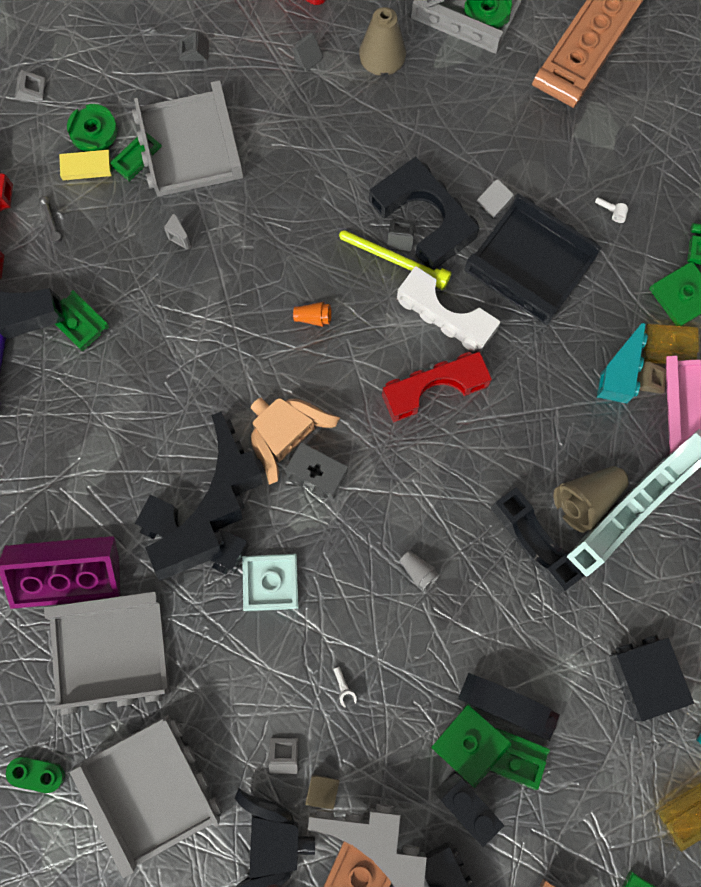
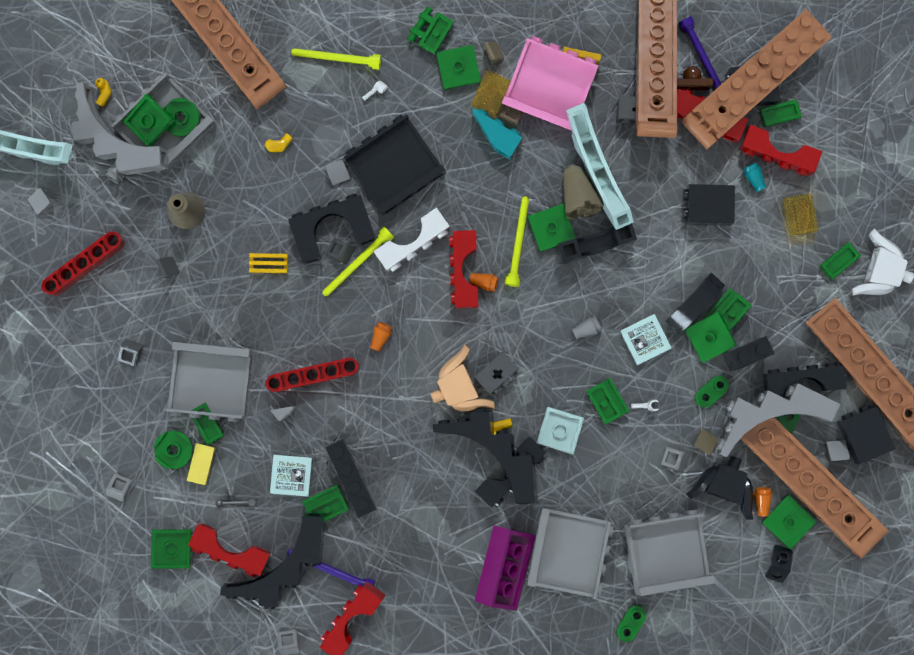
camera: 65 degrees left, 10 degrees up
none -> yellow tile [249,253,288,274]
none -> yellow arm [265,133,293,152]
none -> red beam [266,358,360,392]
none -> light aqua tile [270,455,312,497]
none -> neon yellow piece [291,48,382,70]
none -> black arch [325,439,377,518]
none -> orange cone [469,273,499,292]
none -> yellow arm [494,418,513,434]
none -> neon yellow piece [504,196,529,287]
none -> green plate [527,204,576,252]
none -> green plate [586,378,629,425]
none -> light aqua tile [620,314,671,365]
none -> green plate [695,375,729,407]

